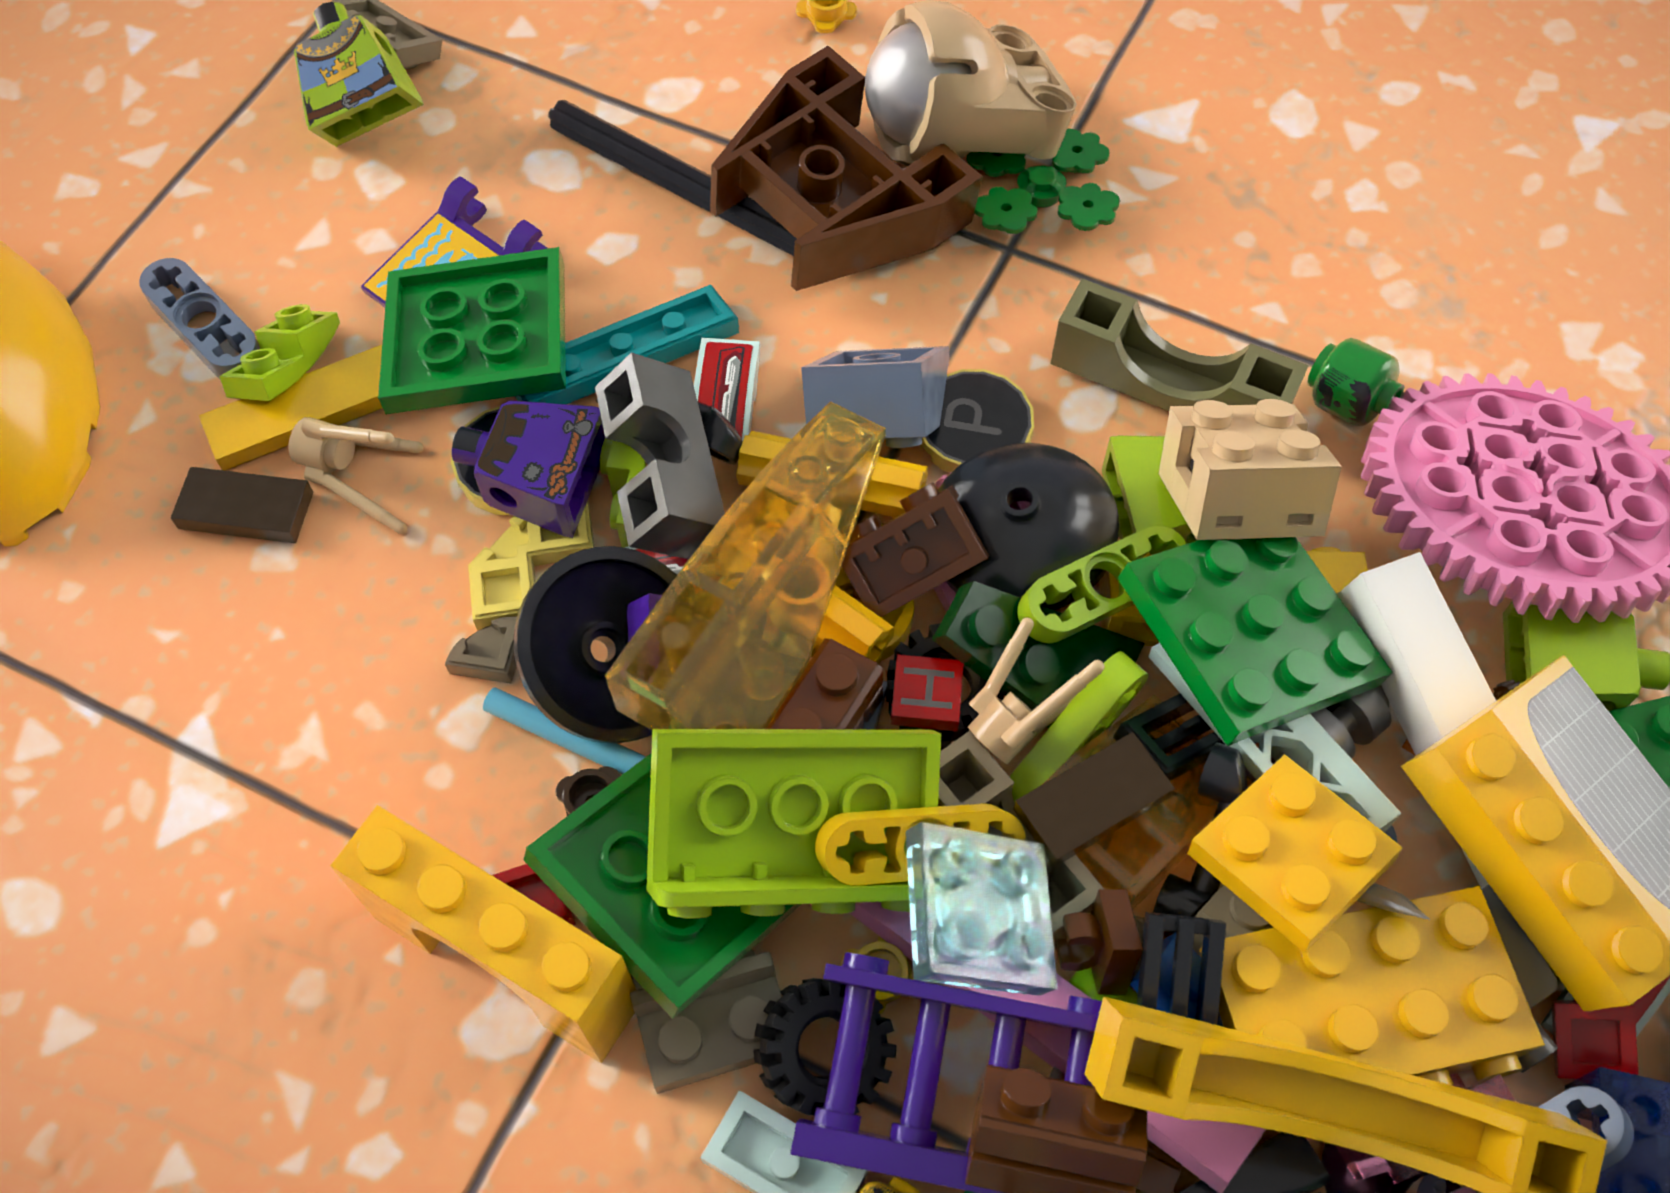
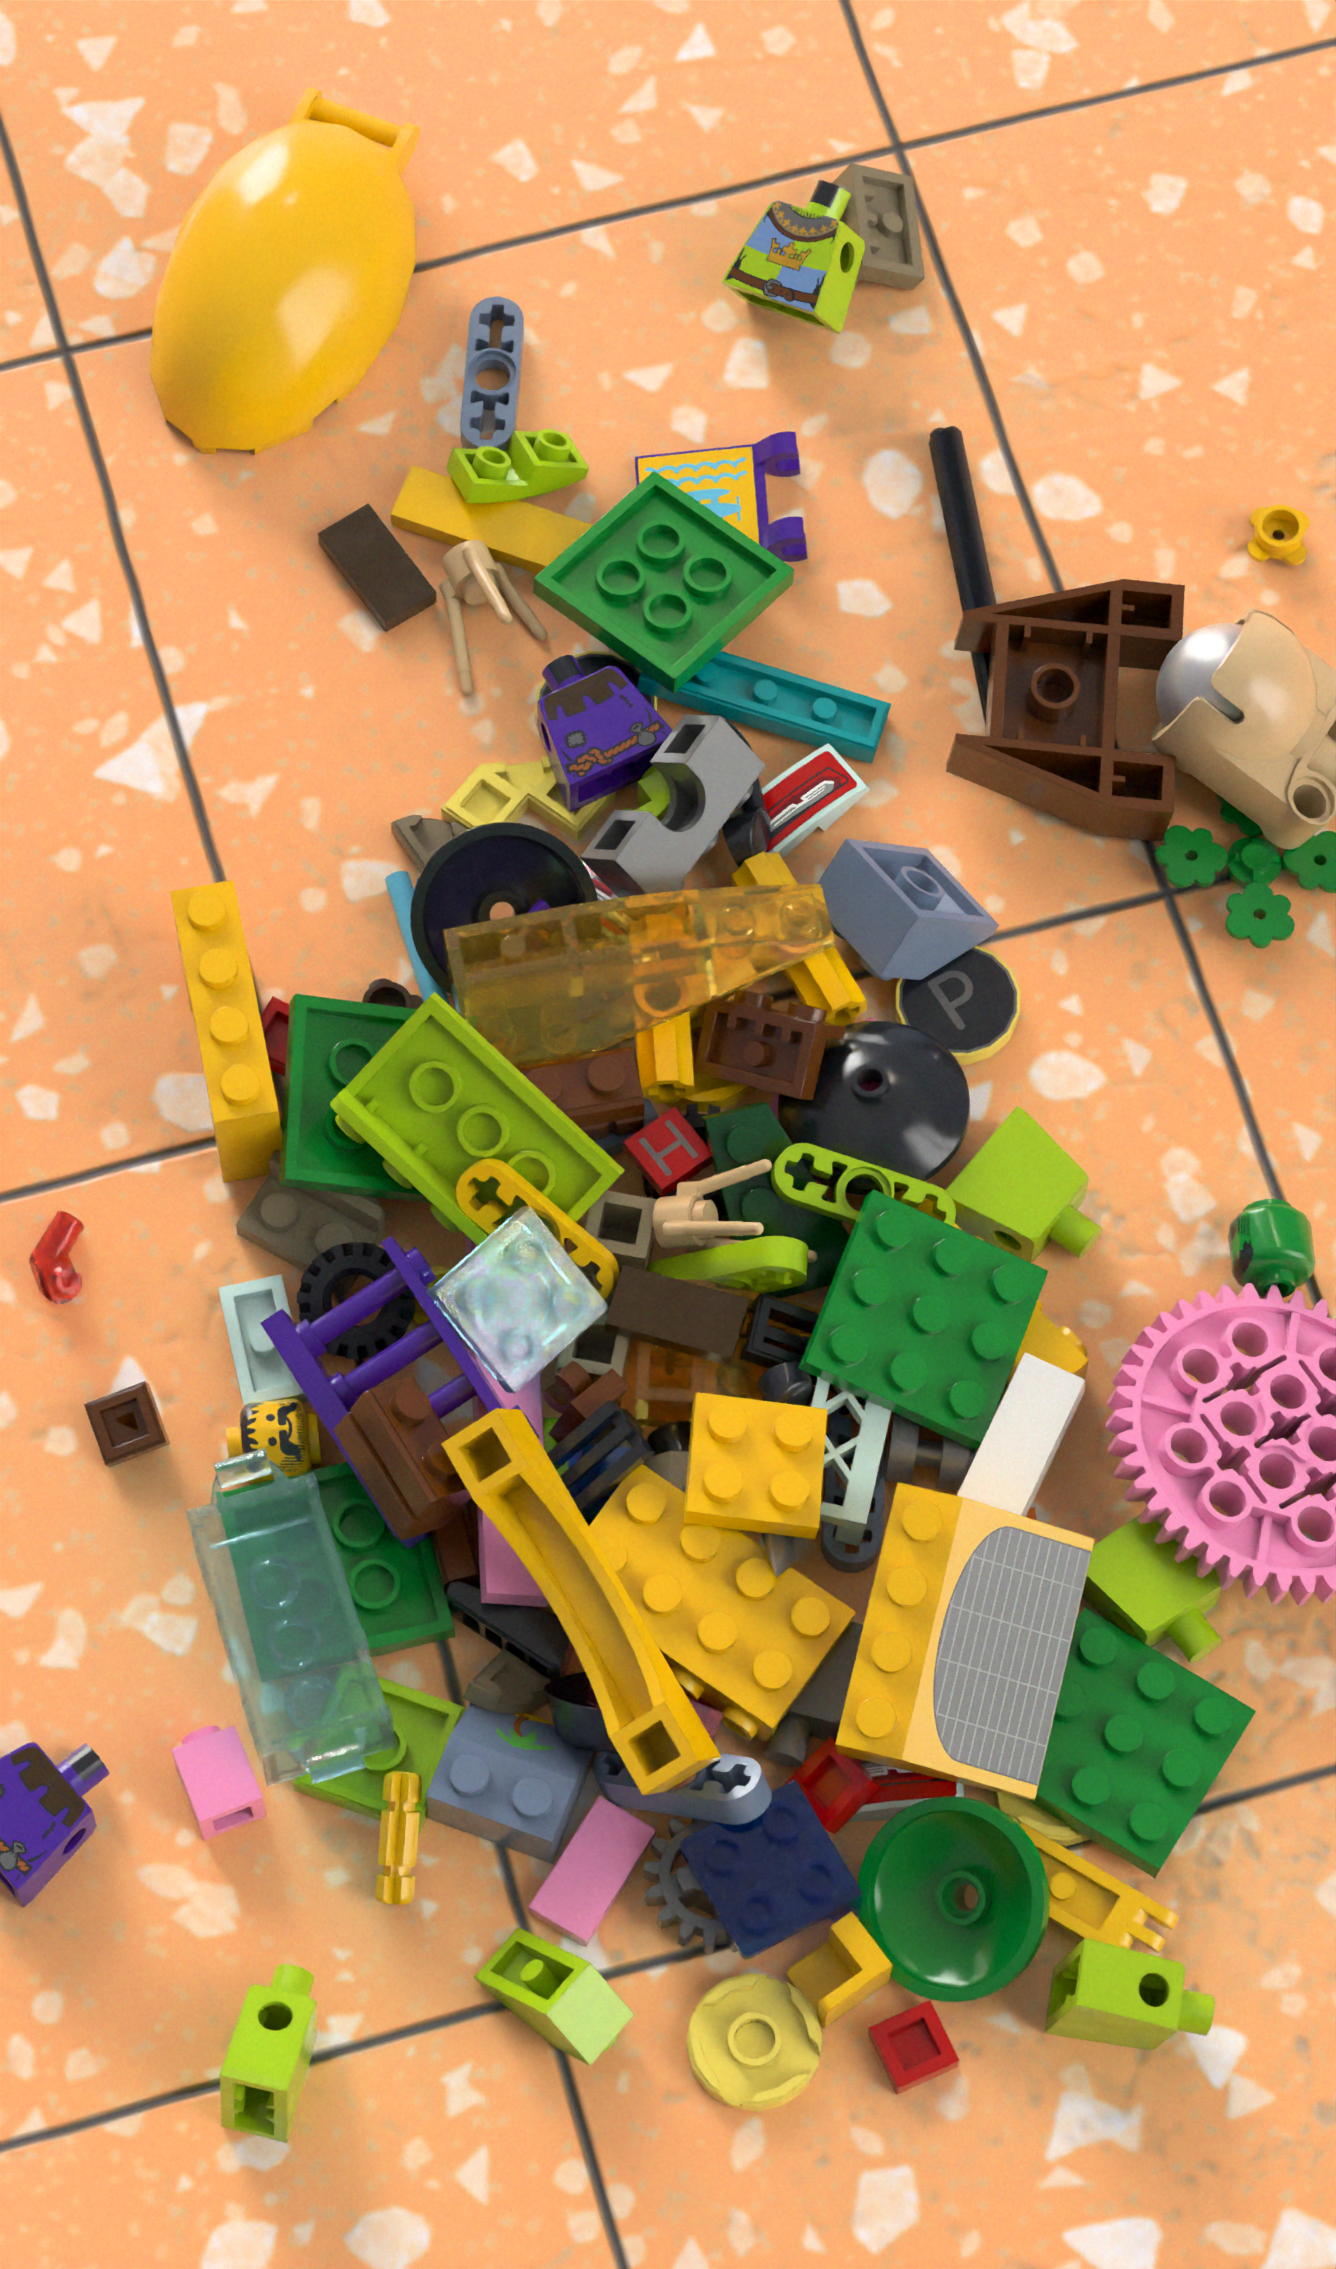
camera: 45 degrees right, 5 degrees up
olive arch [1050,278,1309,411] -> none
tan piece [1158,399,1342,540] -> none

